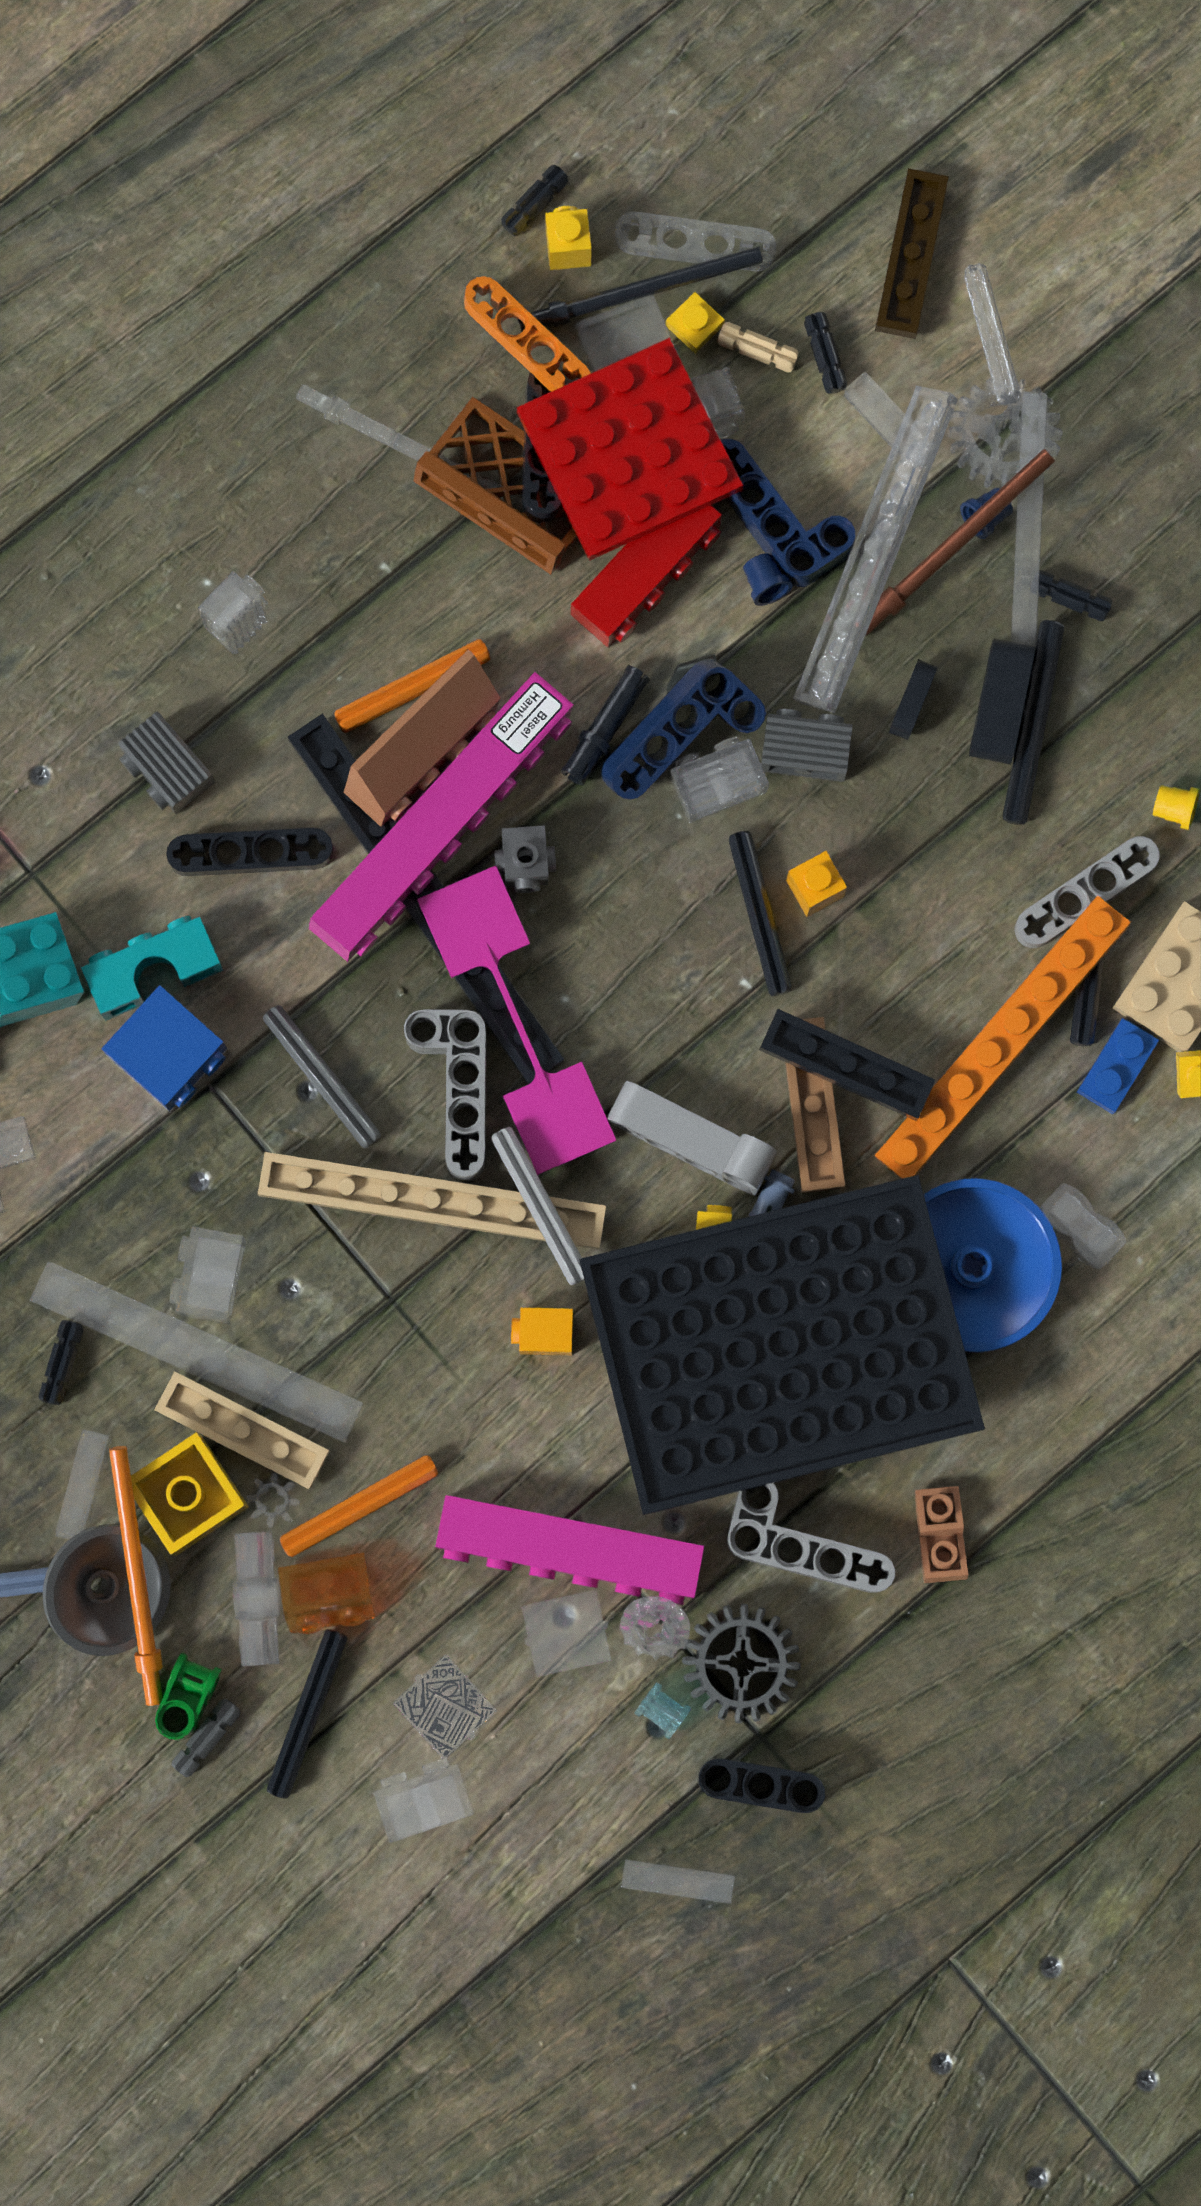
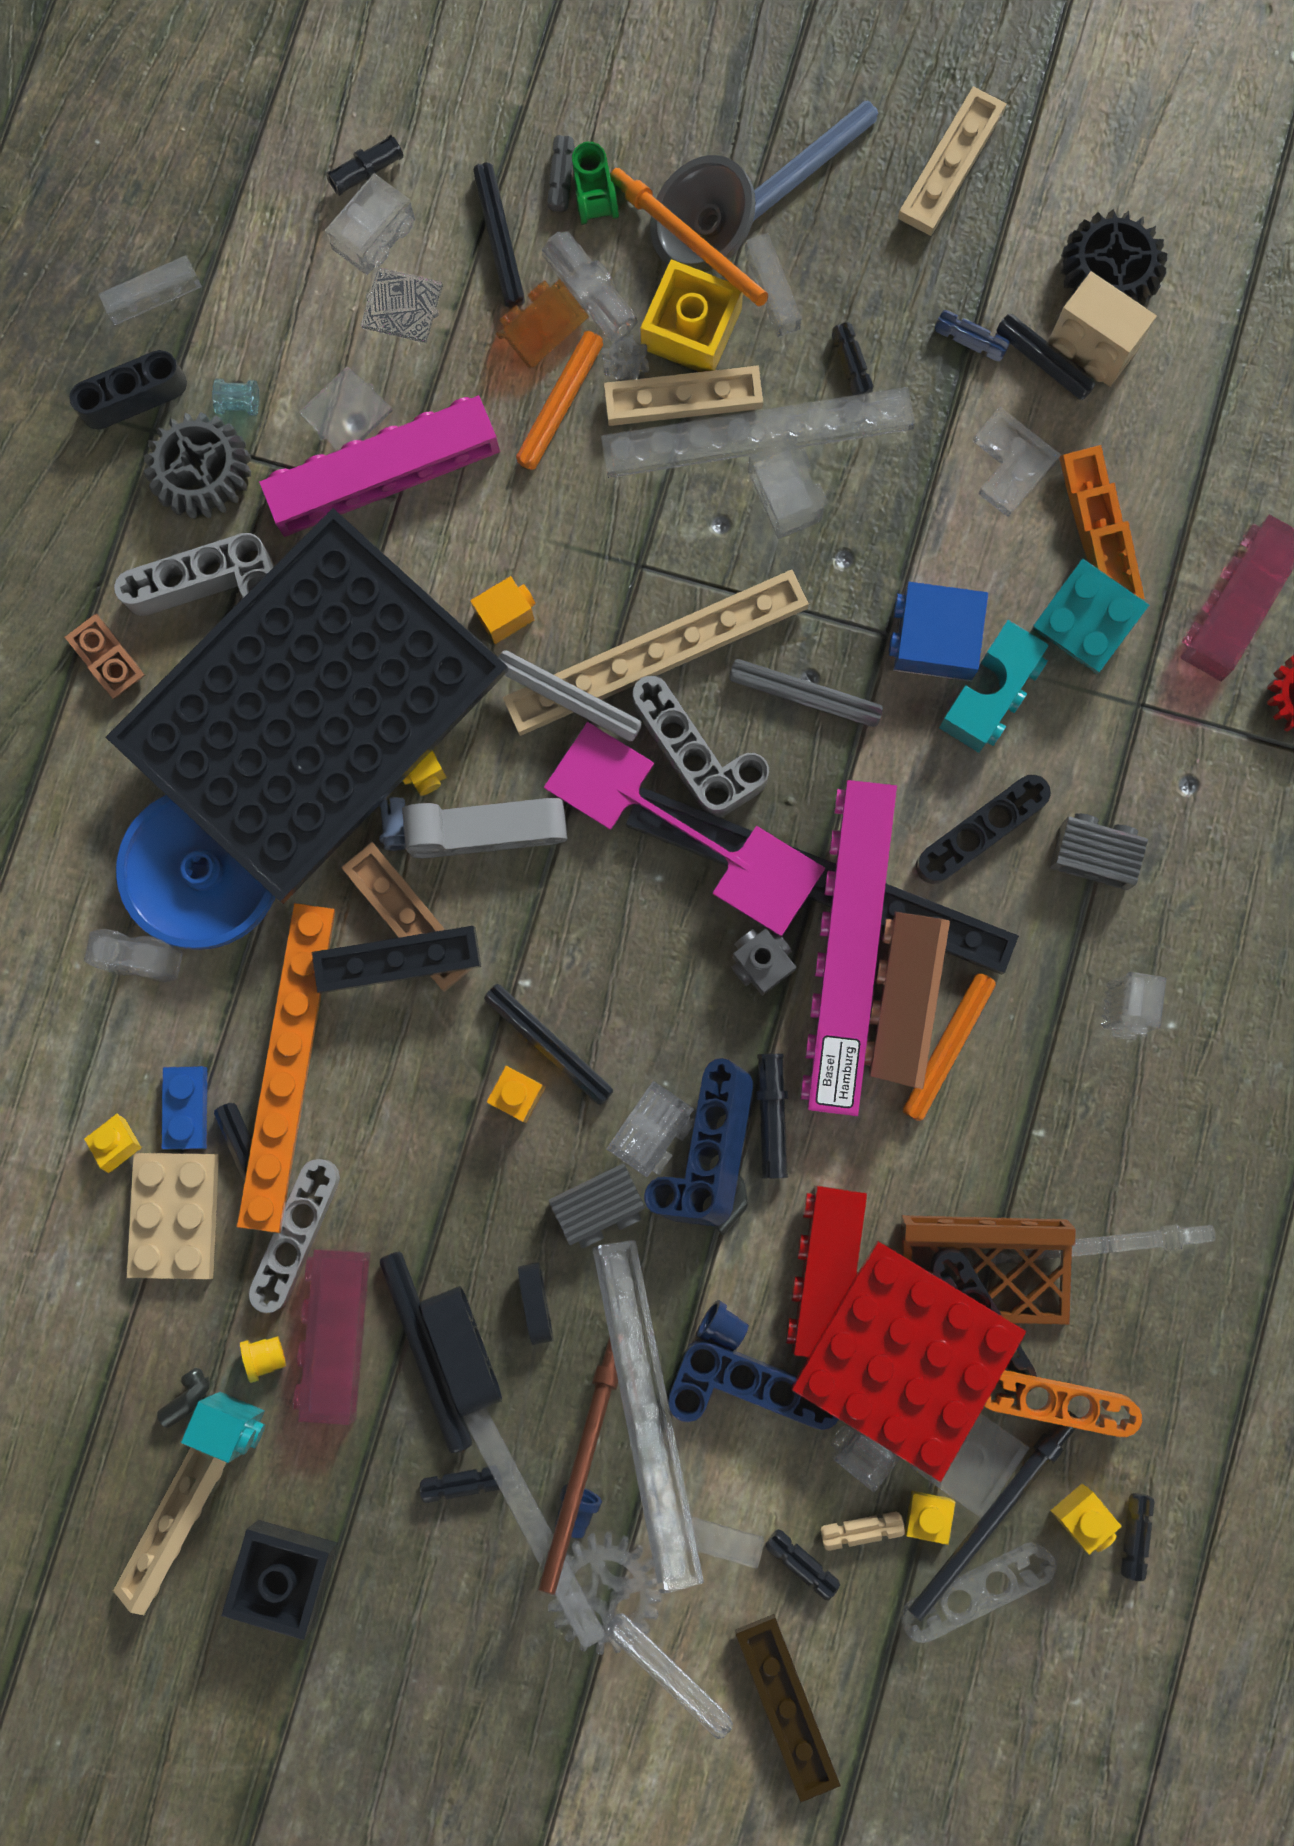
camera: 155 degrees right, 0 degrees up
clear gear [619,1596,690,1661] -> none
none -> clear pink brick [293,1248,371,1425]
none -> black pin [326,135,404,196]

